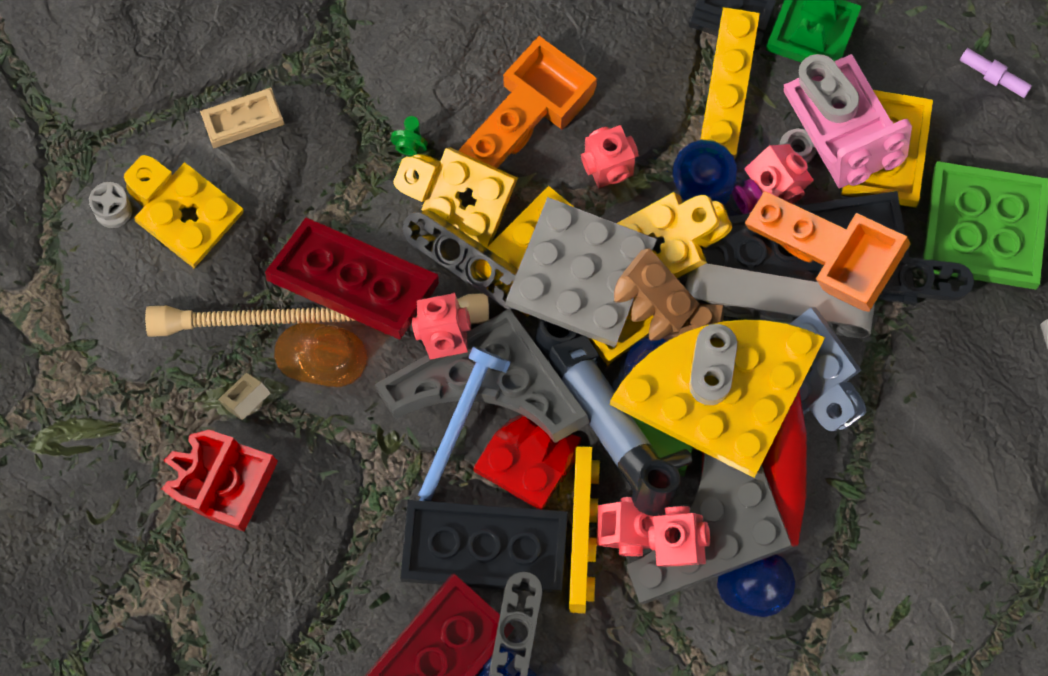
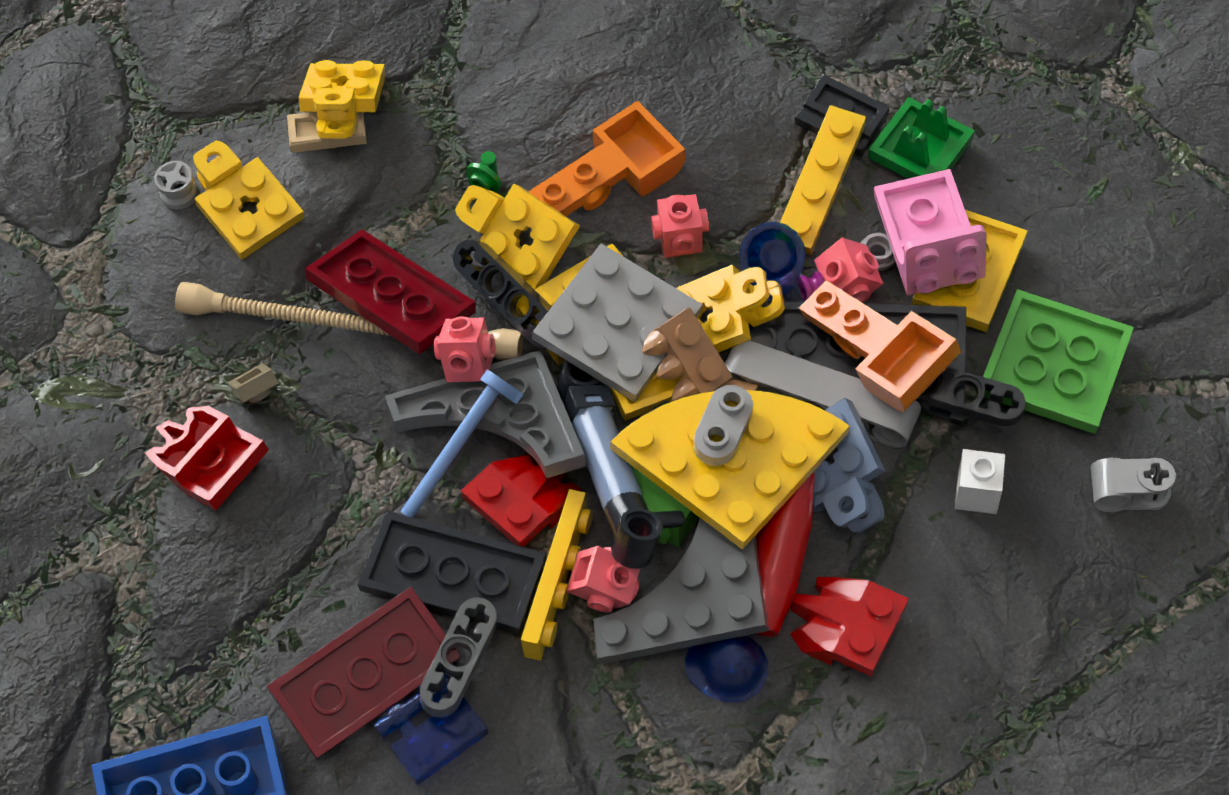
camera: 15 degrees right, 10 degrees down
clear orange piece [274,323,366,387] -> none
coral brick [648,506,710,567] -> none
light grey plate [799,54,859,123] -> none
lavender bar [960,48,1032,98] -> none
none -> yellow plate [299,60,385,139]
none -> red plate [790,577,909,677]
none -> white brick [954,449,1005,514]

